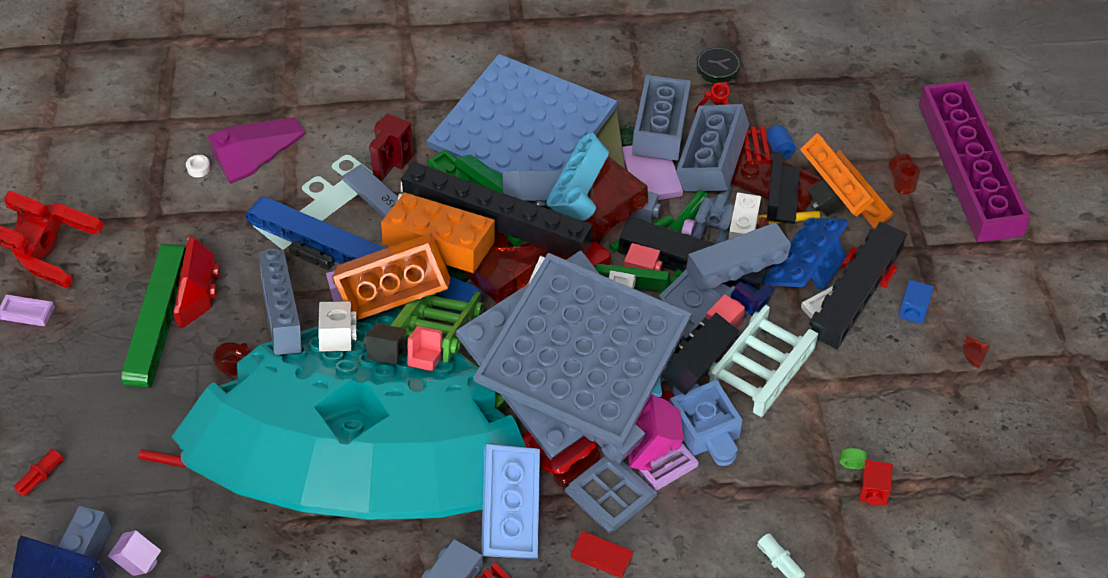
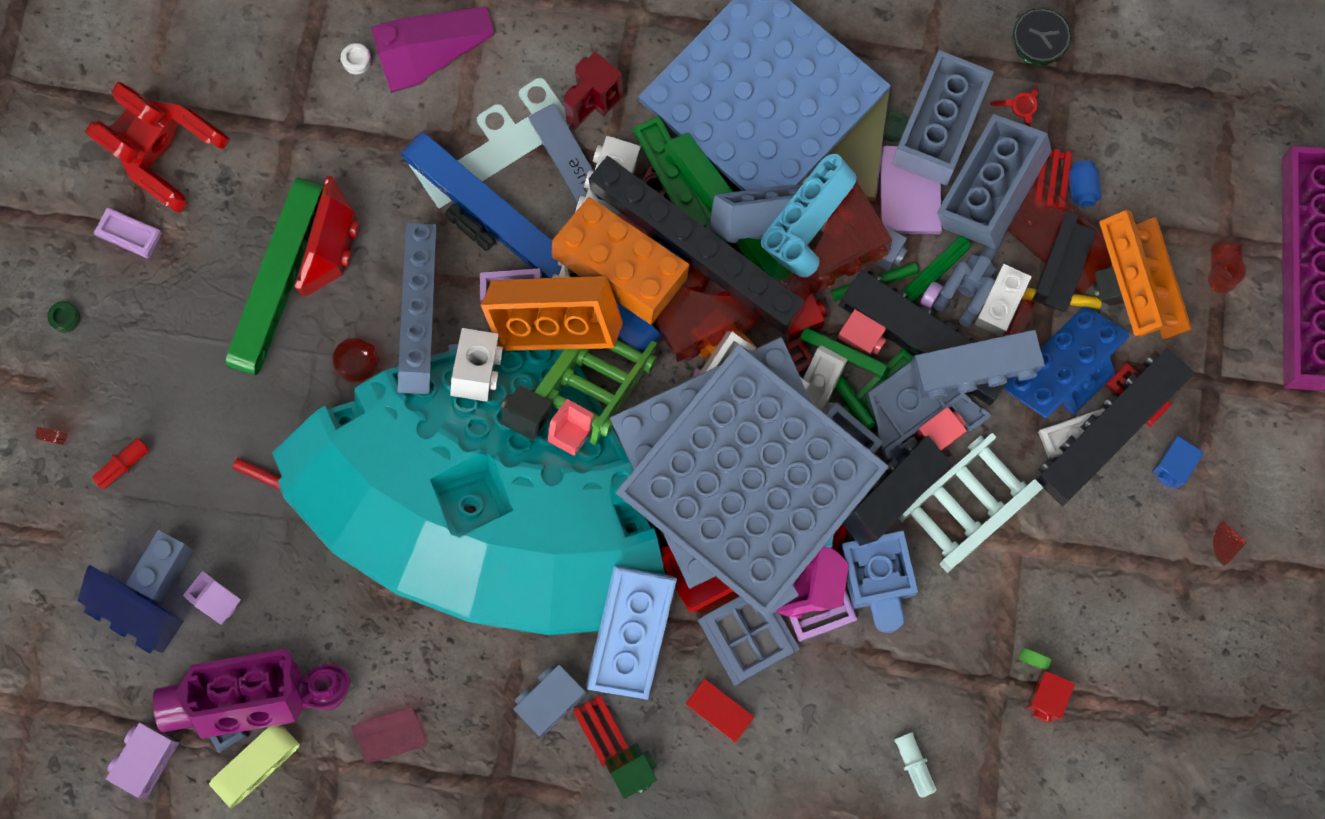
camera: 15 degrees right, 25 degrees up
clear blue panel [730,282,775,316] -> none

